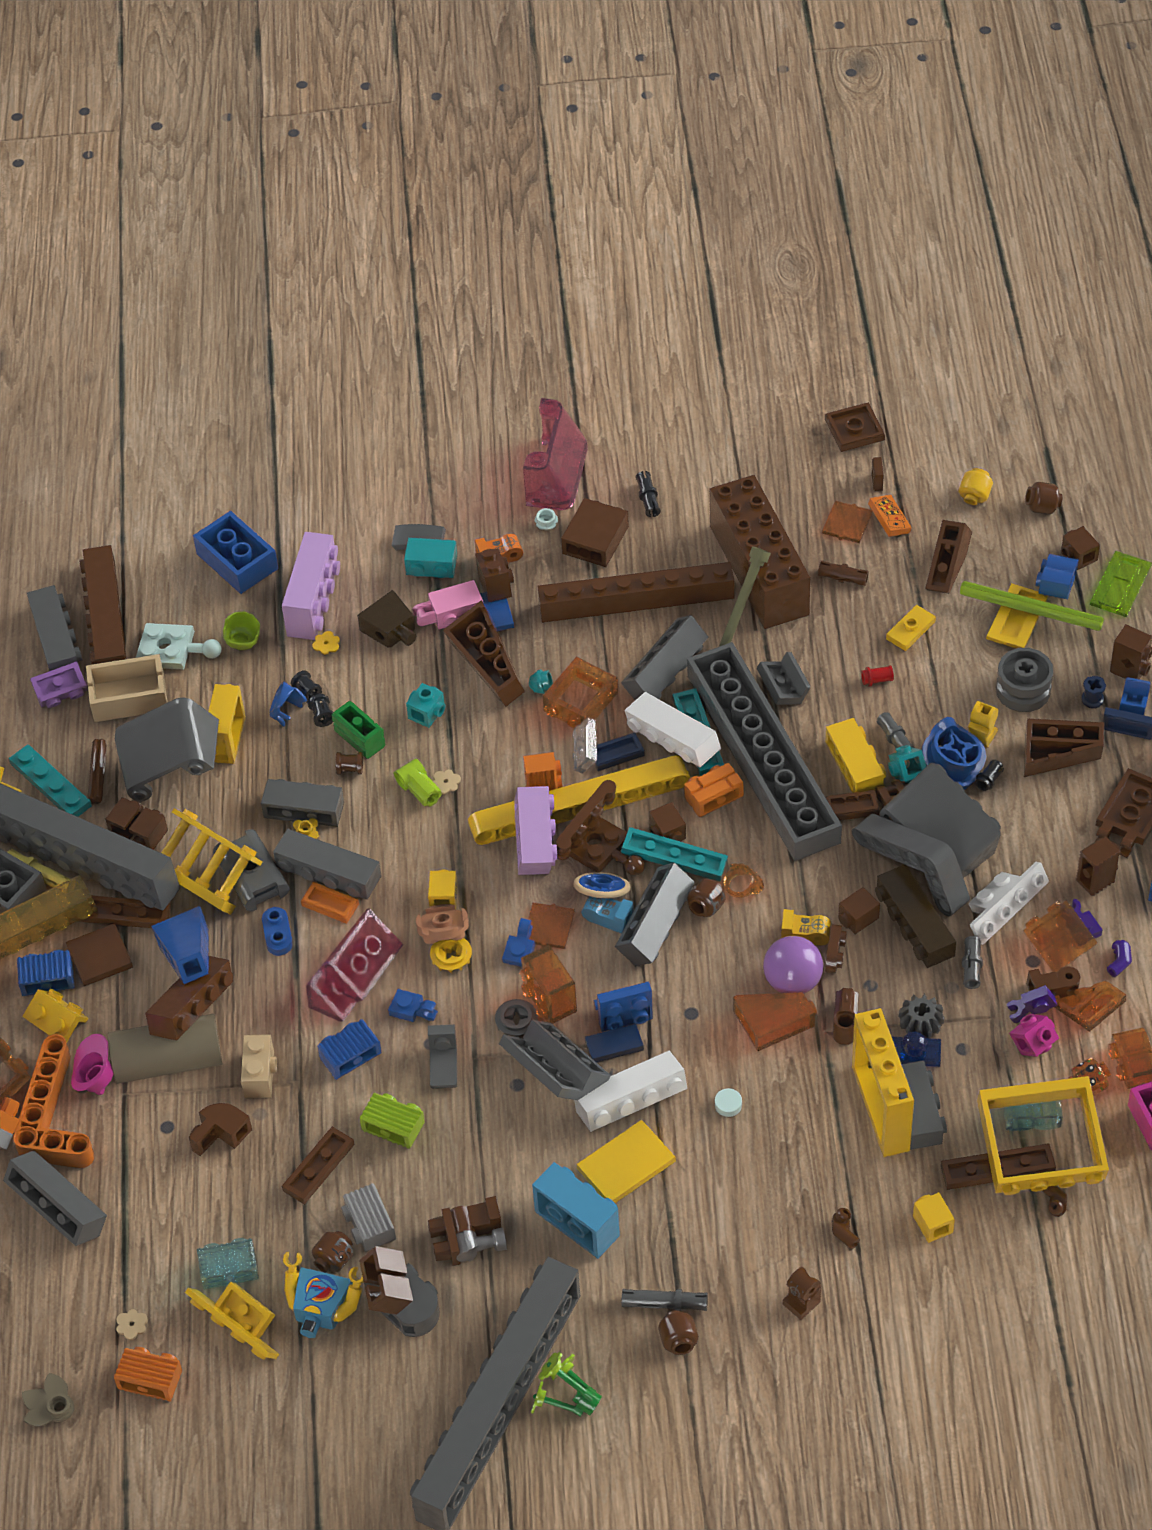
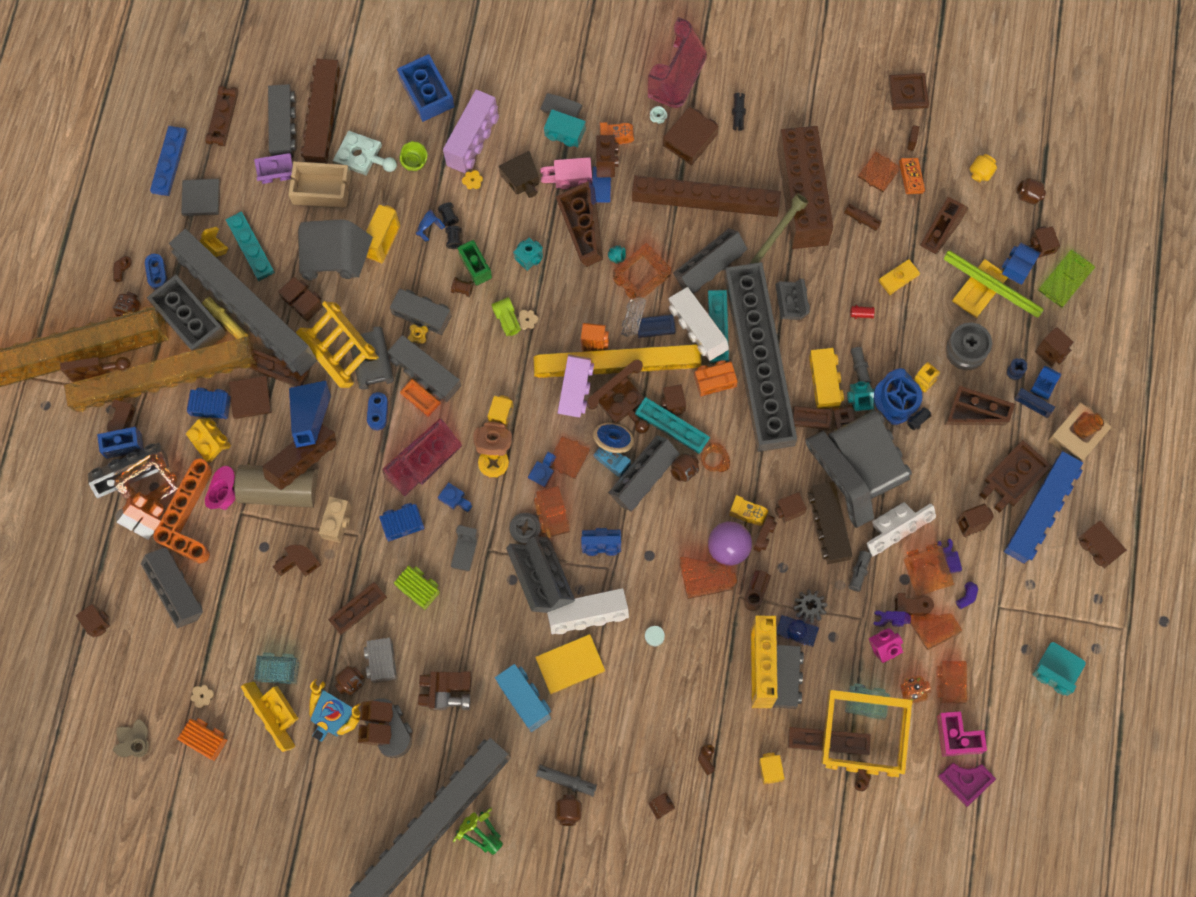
camera: 15 degrees right, 20 degrees up
reddish brown axle [88,739,107,804] -> none
dark blue tile [585,1024,644,1063] -> none

